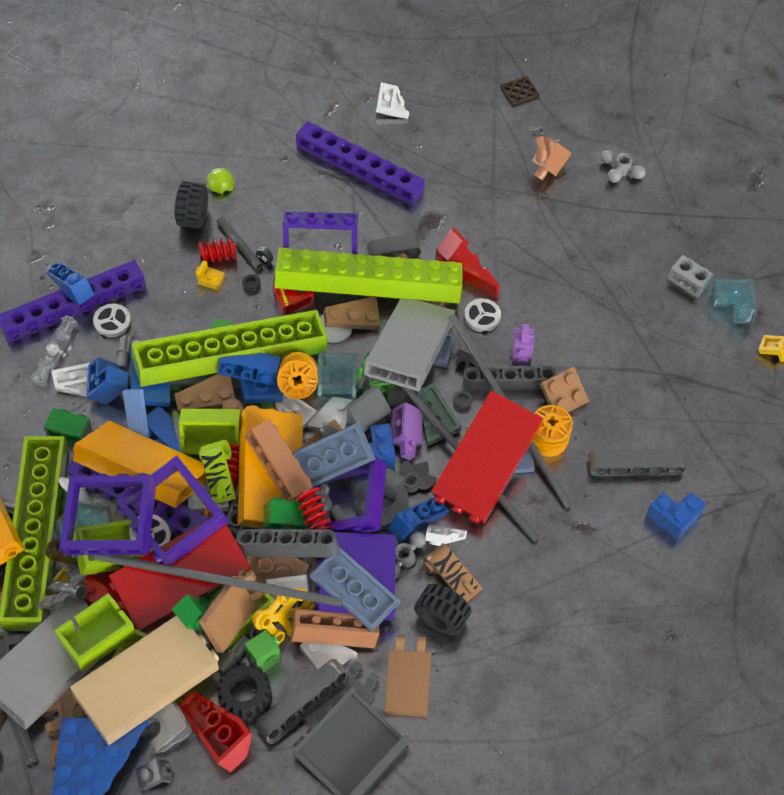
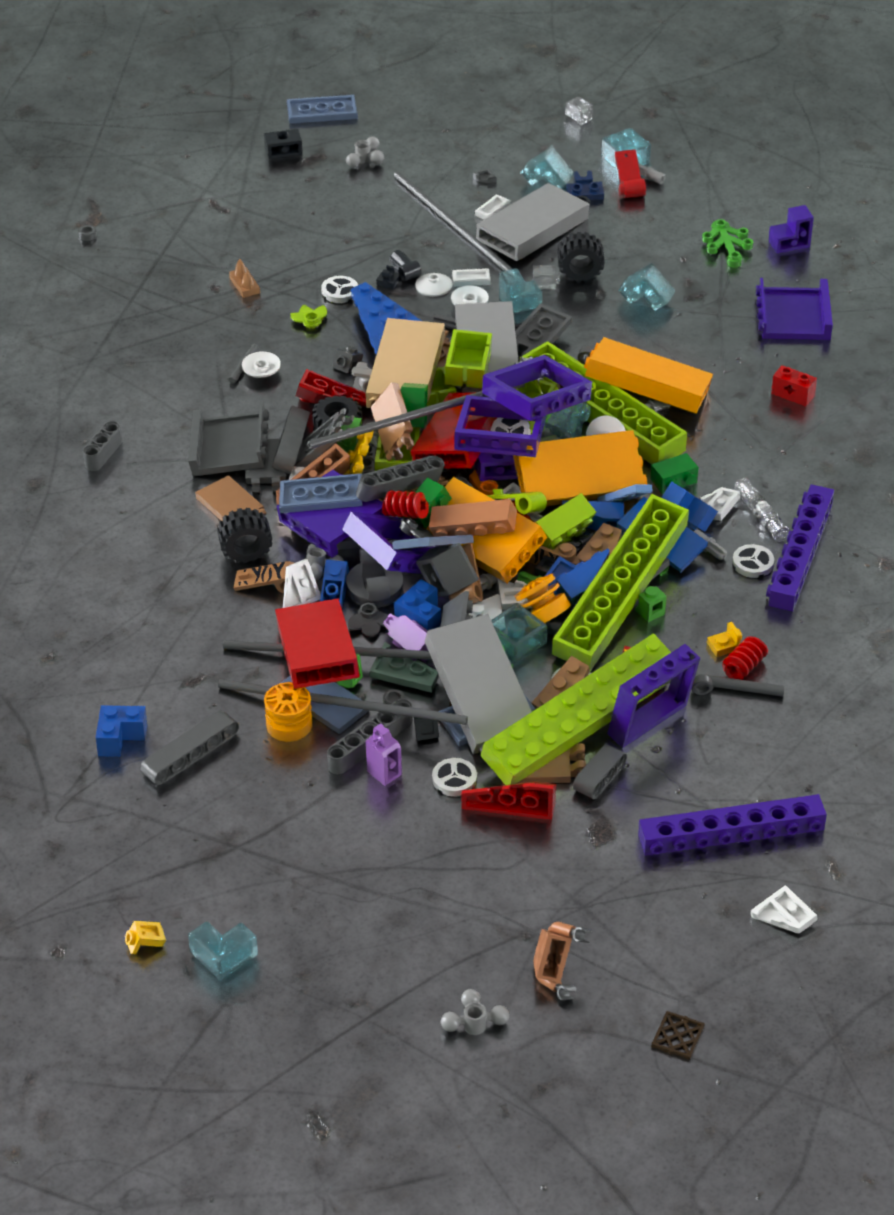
camera: 140 degrees right, 15 degrees down
blue slope [45,262,94,305] -> none
black tyre [174,181,208,229] -> none
lime hair [207,168,235,194] -> none
medium nougat plate [539,367,589,412] -> none
light grey brick [668,255,713,298] -> none
none -> dark grey tile [294,408,354,467]

